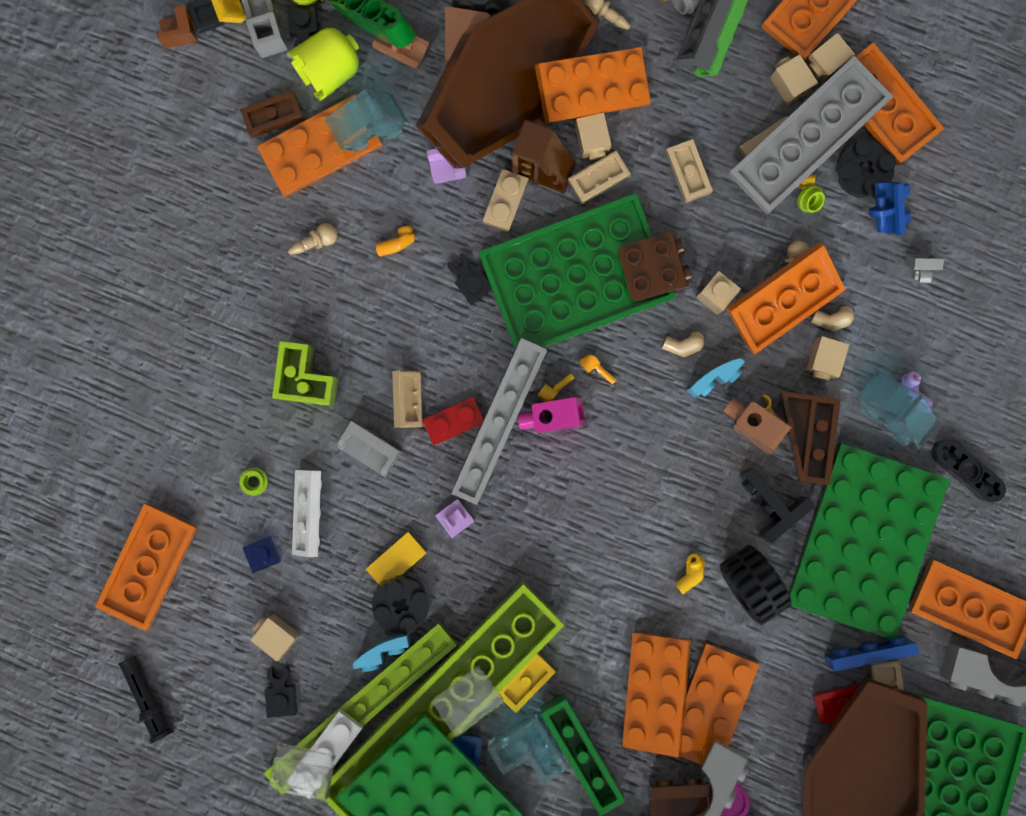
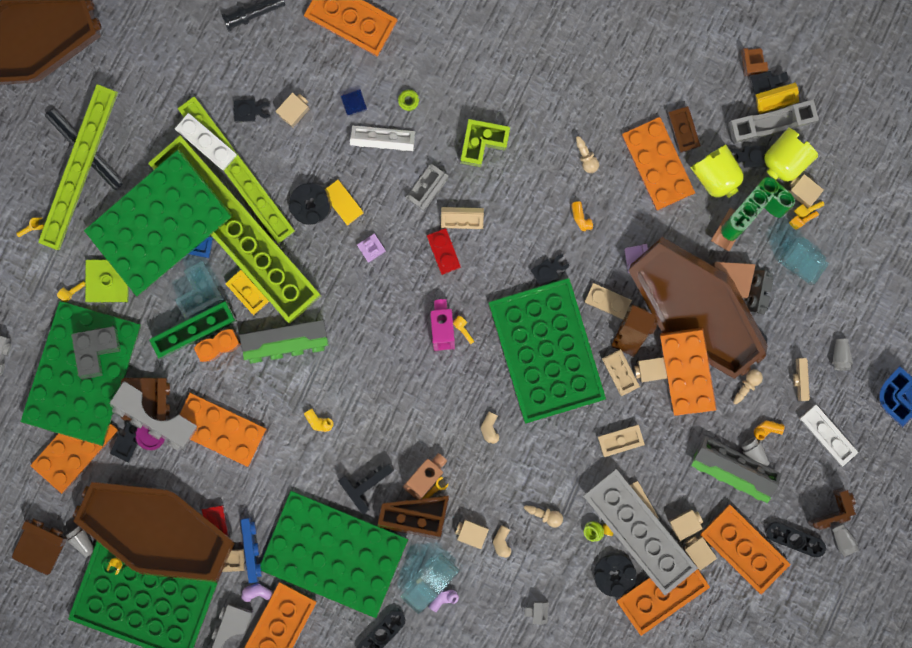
camera: 90 degrees right, 0 degrees up
clear plate [269,744,336,800] -> none
clear light blue brick [324,87,409,152] -> none
medium azure slope [353,633,411,672] -> none
clear plate [431,665,504,737] -> none
light grey plate [451,338,547,505] -> none
light orange hand [579,355,616,384] -> none
reddish brown bracket [618,232,693,301] -> none
orange plate [622,631,691,757] -> none
medium azure slope [686,358,745,398] -> none
tan brick [695,271,741,315] -> none
black tyre [720,545,792,625] -> none
orange plate [726,243,846,355] -> none
blue hips [868,181,911,235] -> none
none -> orange brick [194,329,241,362]
none -> piece [240,320,329,364]
none -> lavender arm [241,583,274,602]

